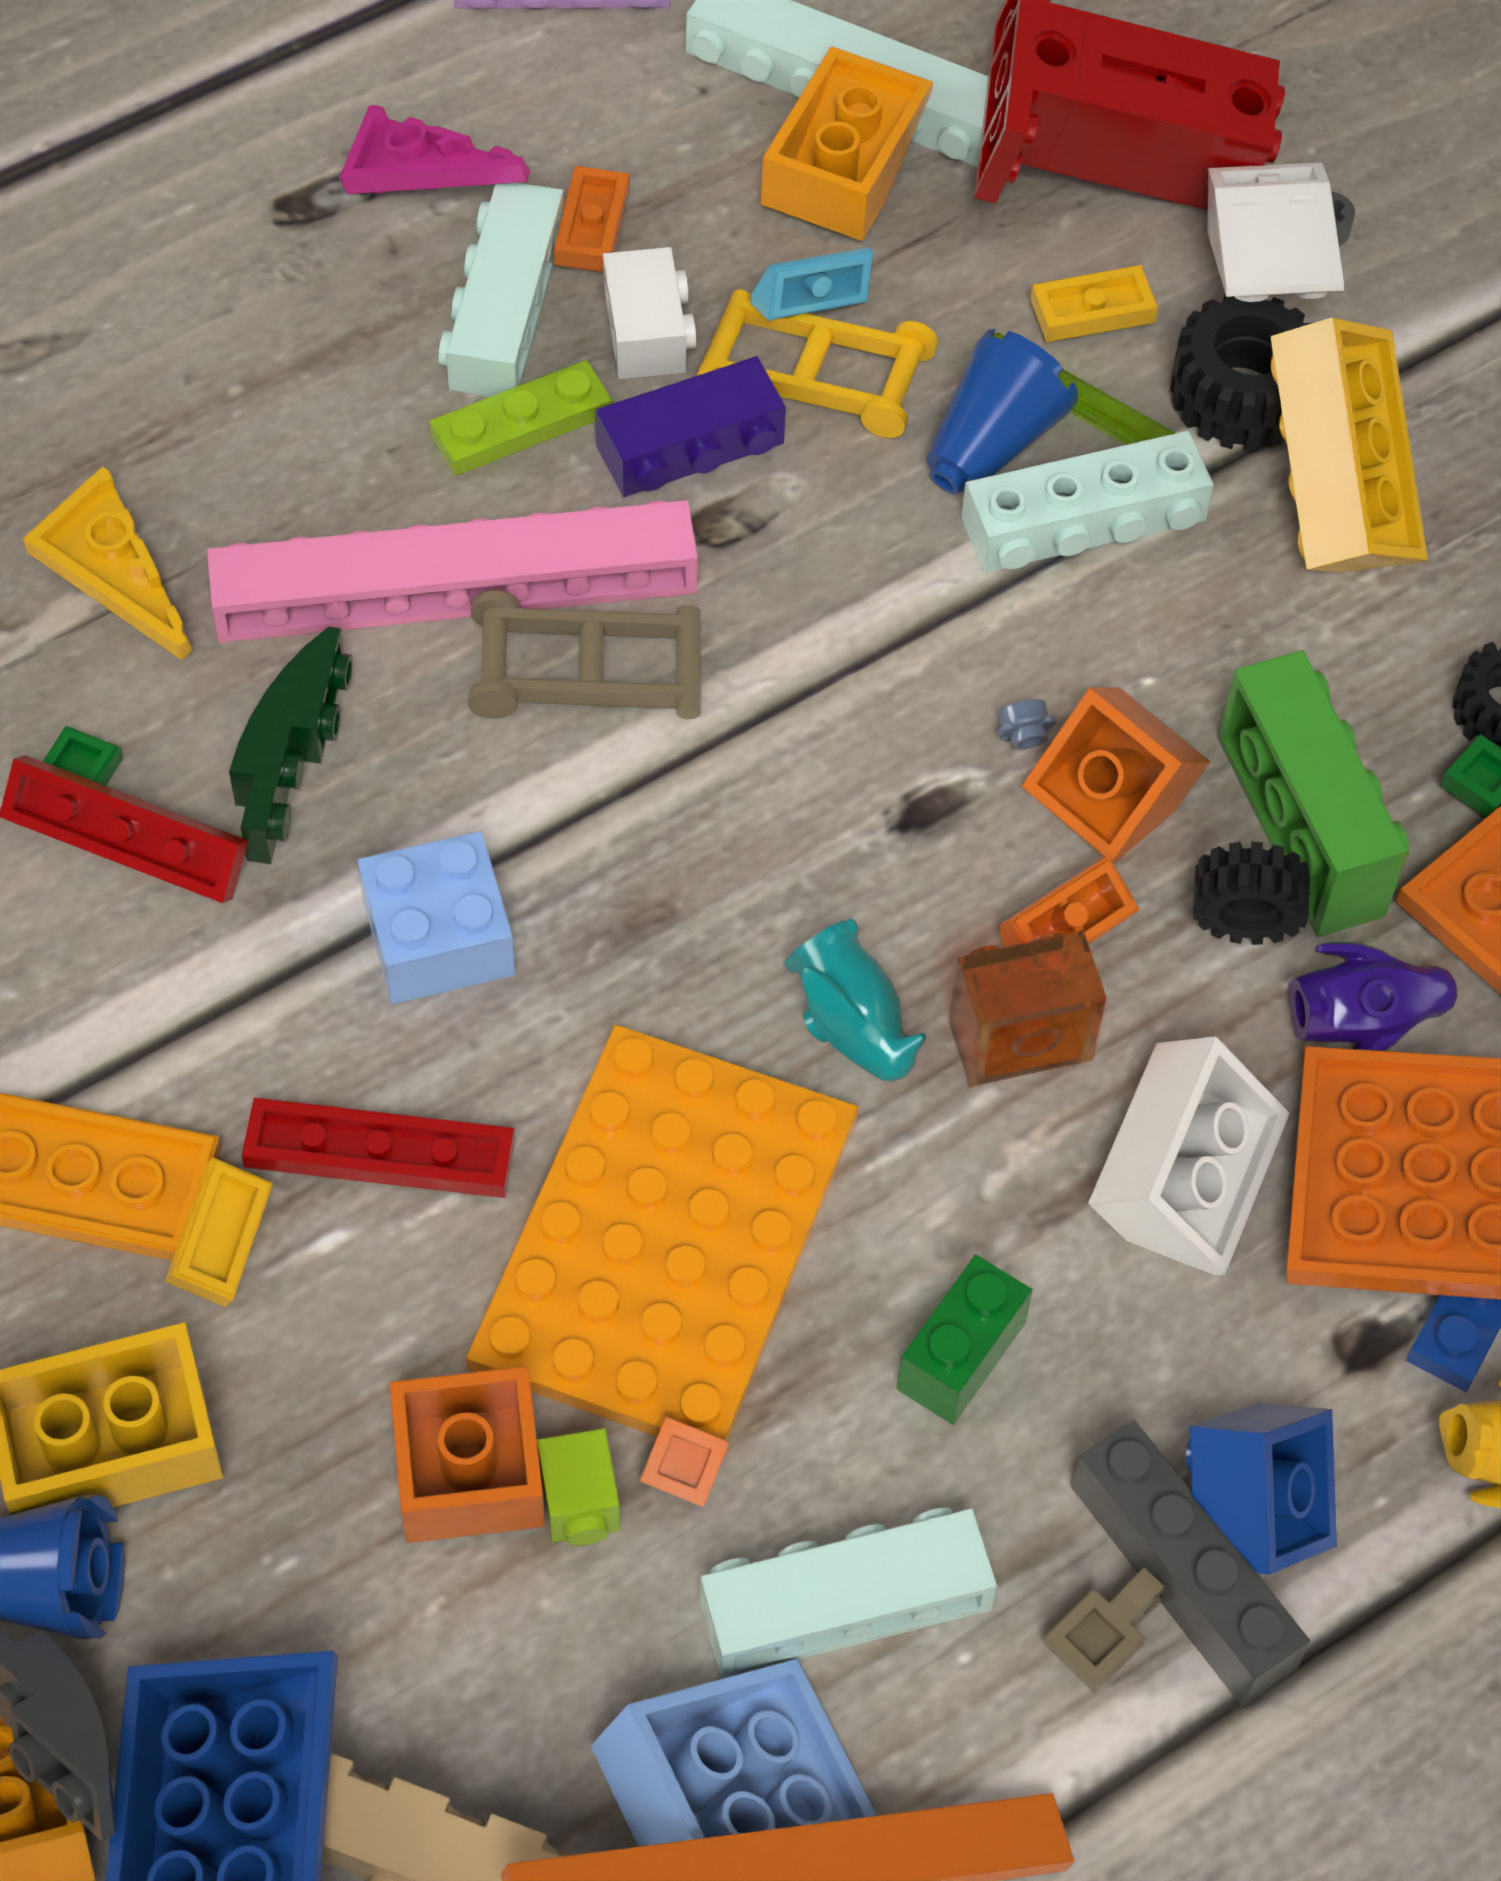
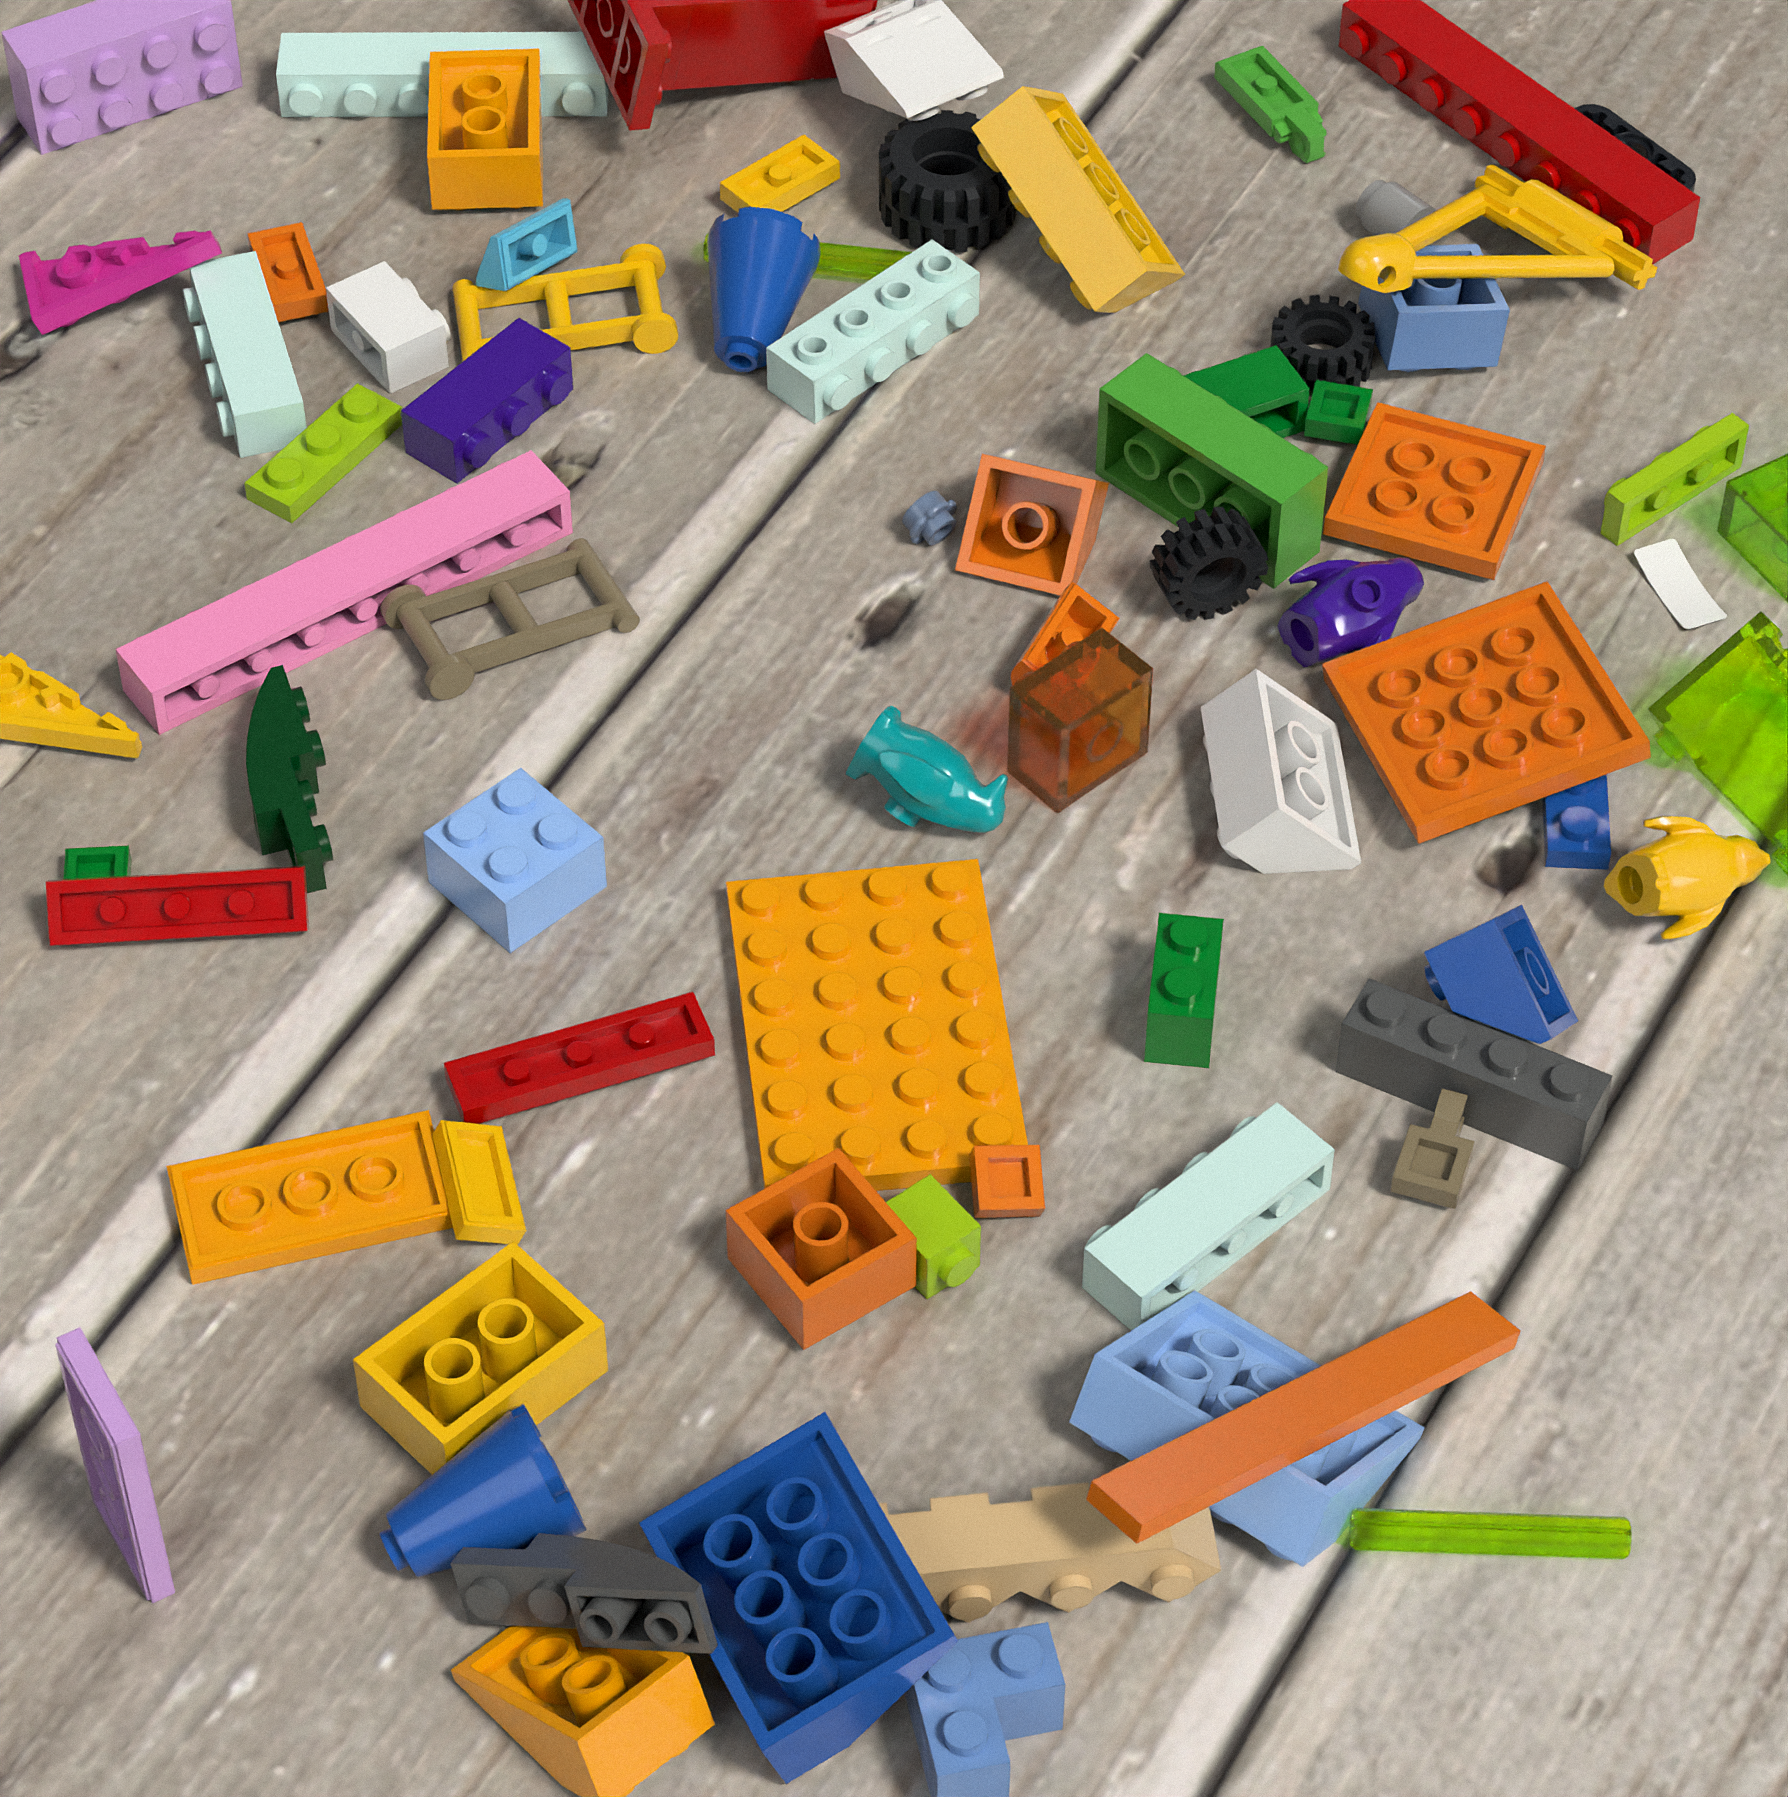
camera: 25 degrees left, 10 degrees down
none -> green piece [1183,345,1310,438]

